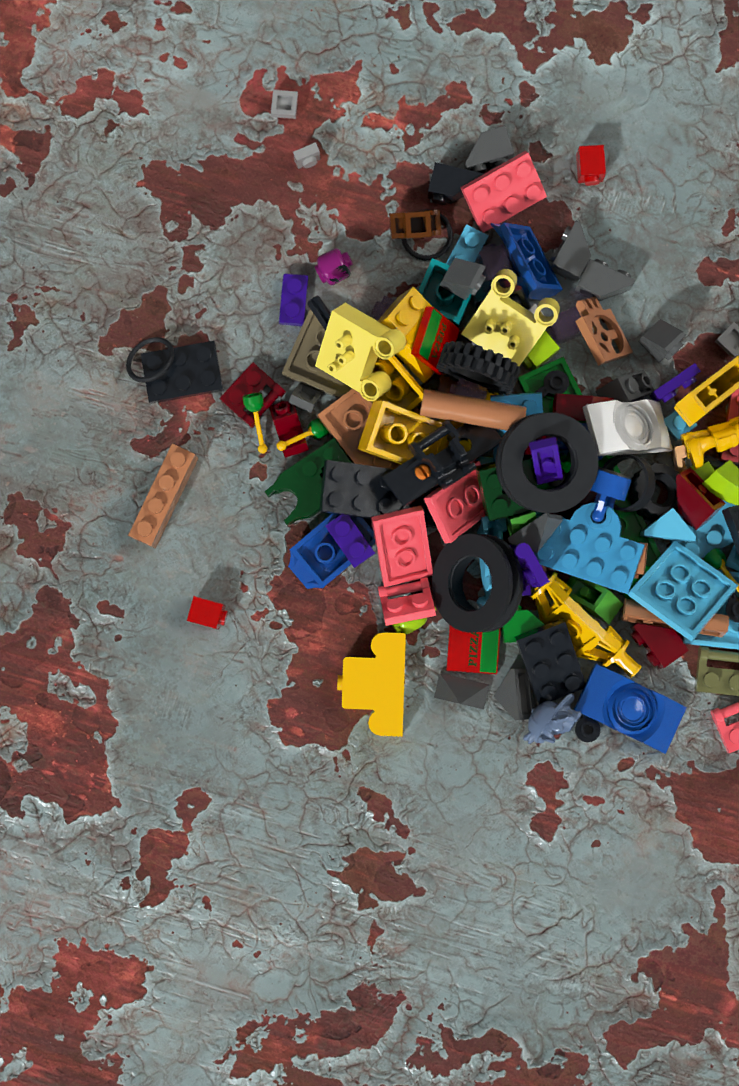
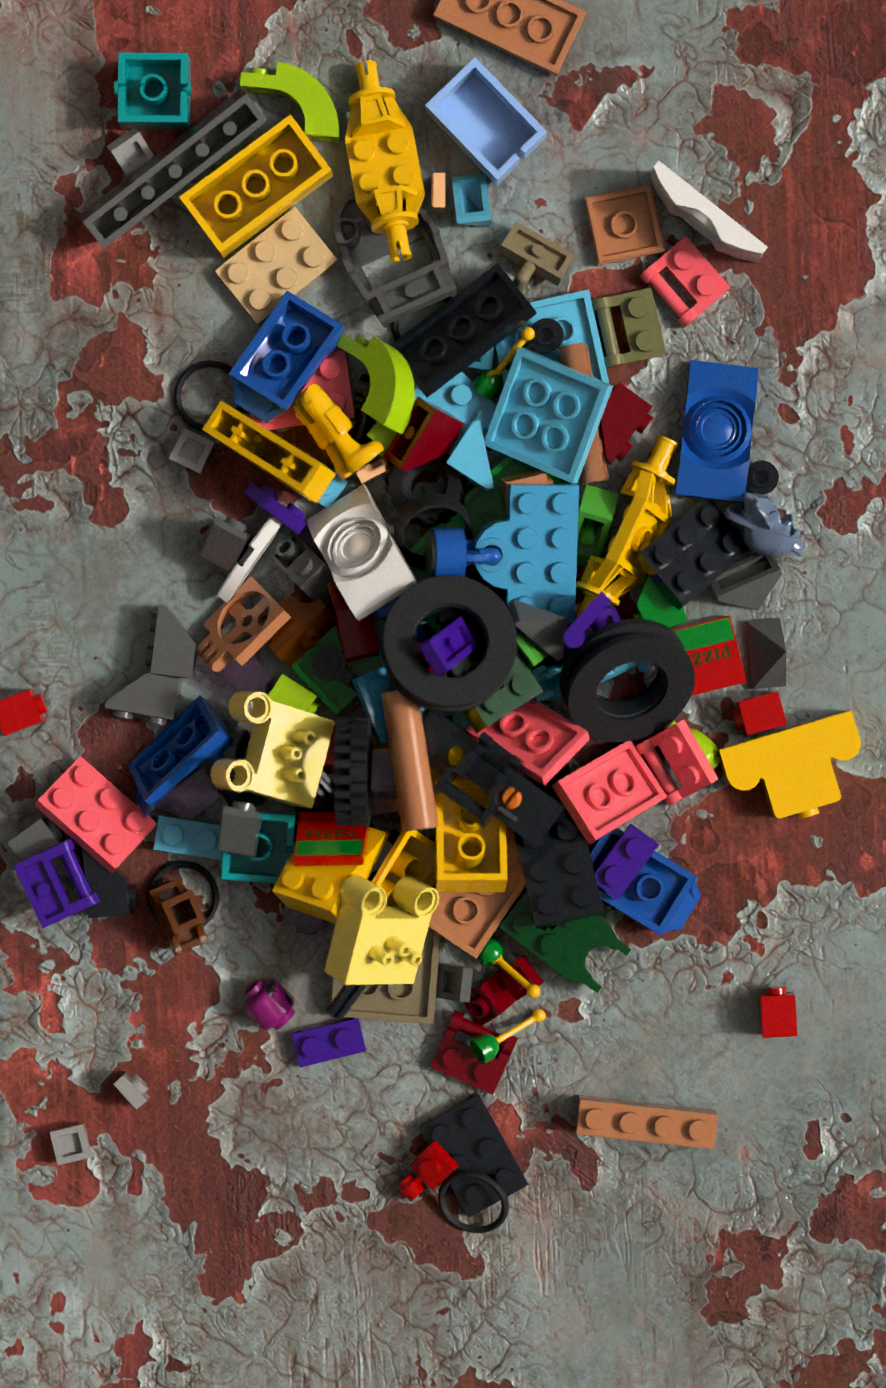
camera: 110 degrees left, 5 degrees up
none -> dark purple plate [14,839,100,928]
none -> white tile [217,516,283,602]
none -> reddish brown brick [266,594,336,668]
none -> red plate [397,1140,459,1202]
none -> red brick [732,691,787,735]

